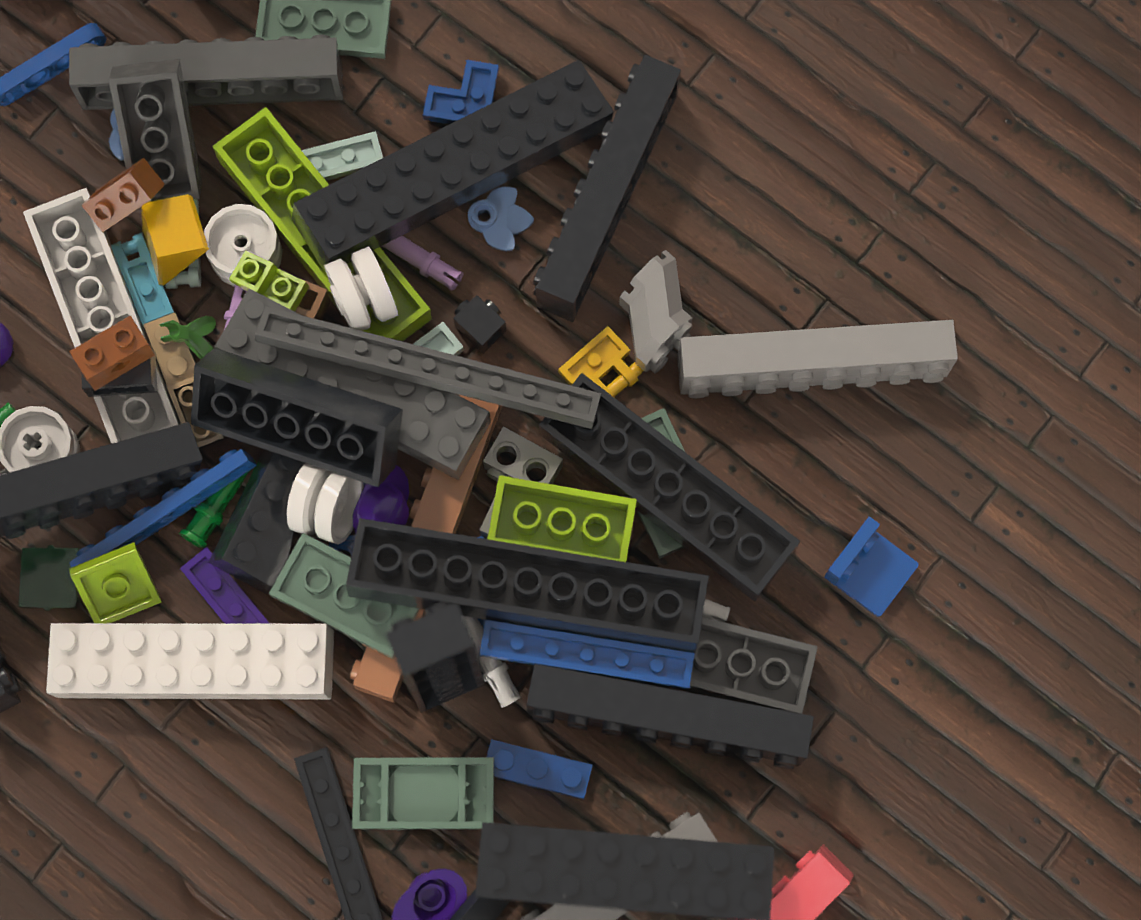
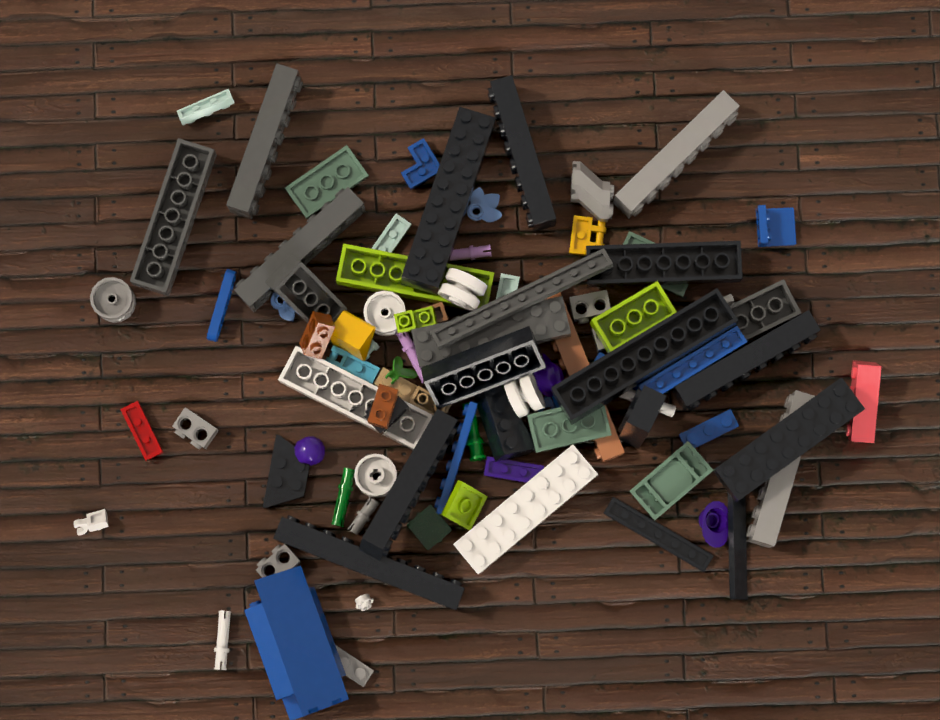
camera: 35 degrees left, 5 degrees up
black brick [453,295,506,354] -> none

